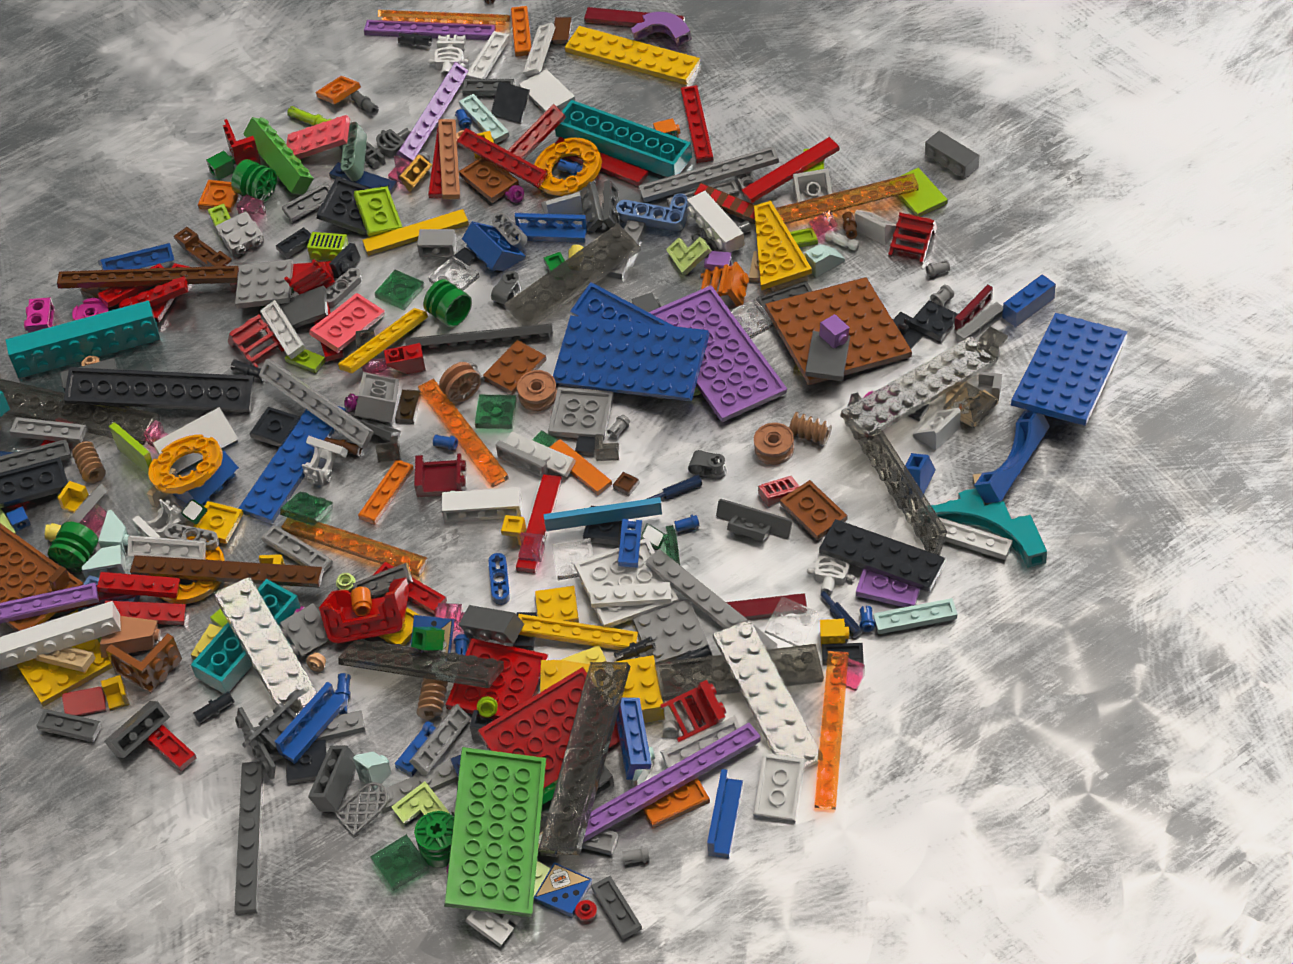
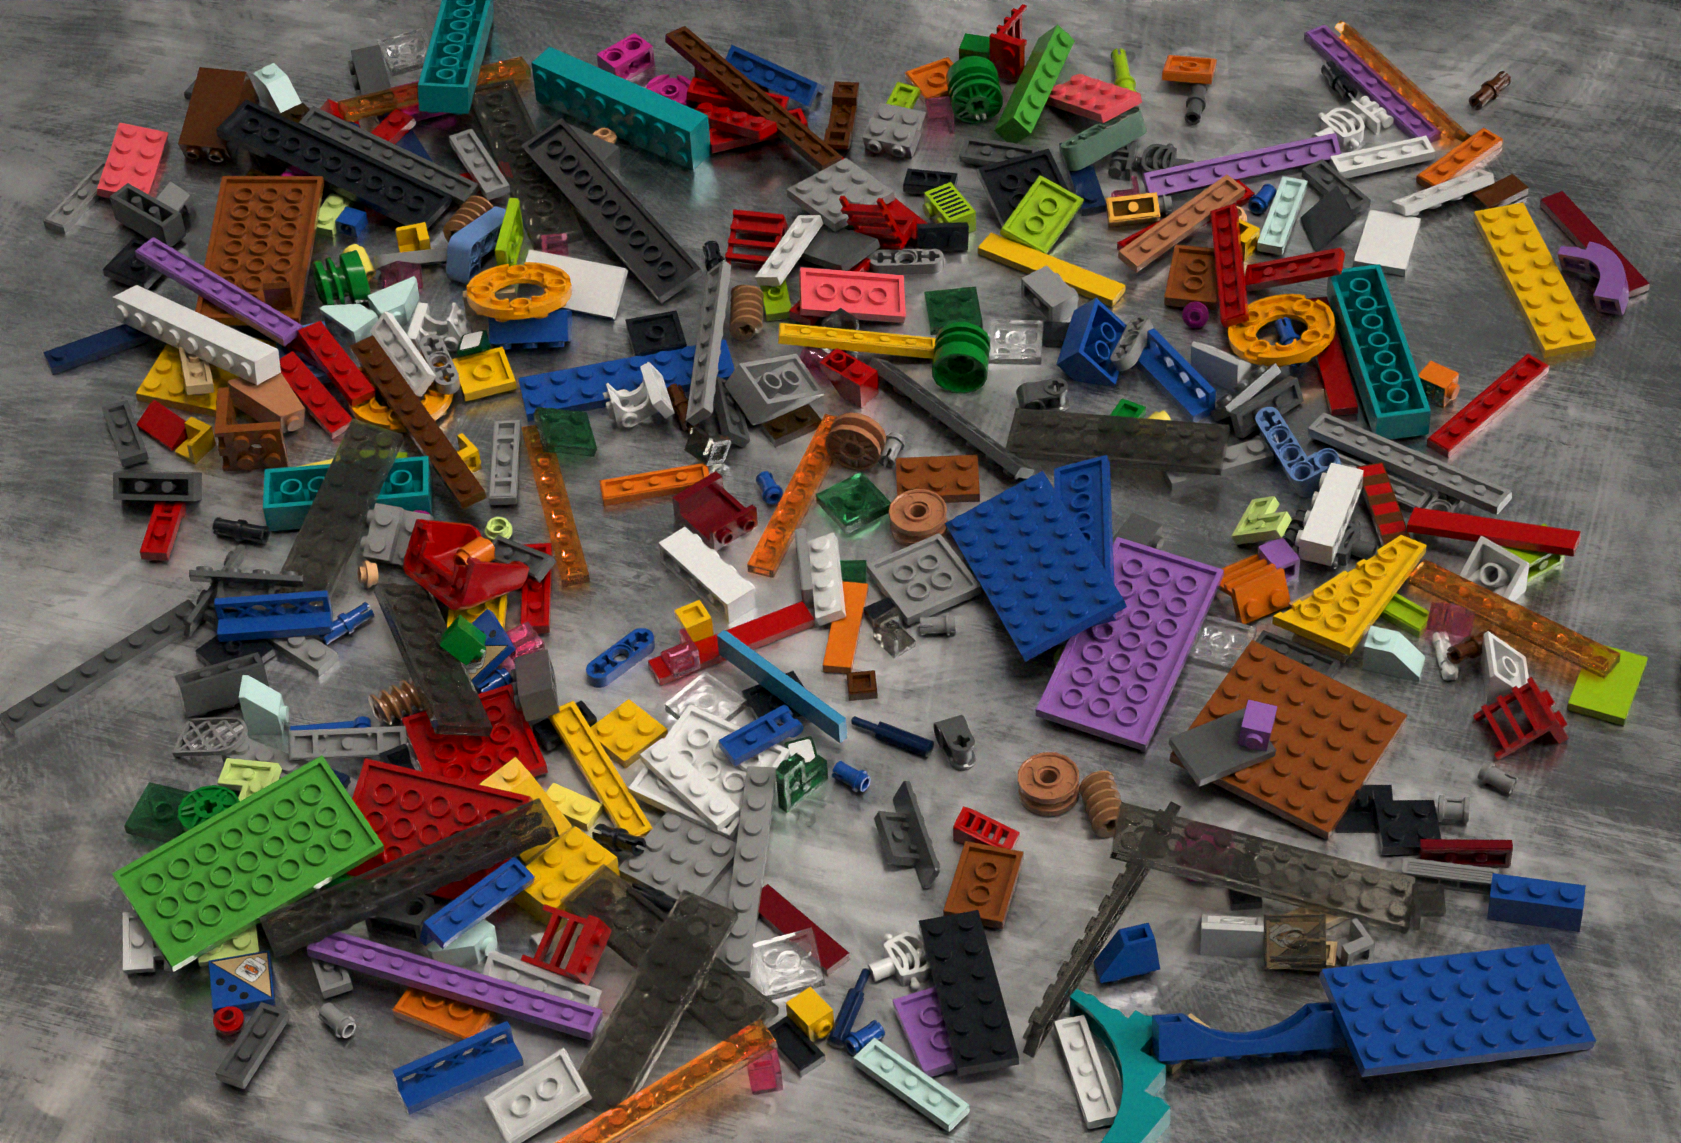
camera: 50 degrees right, 5 degrees down
lime plate [477,697,498,717] -> none
none -> medium blue beam [446,206,506,284]
none -> medium nougat piece [729,285,764,341]

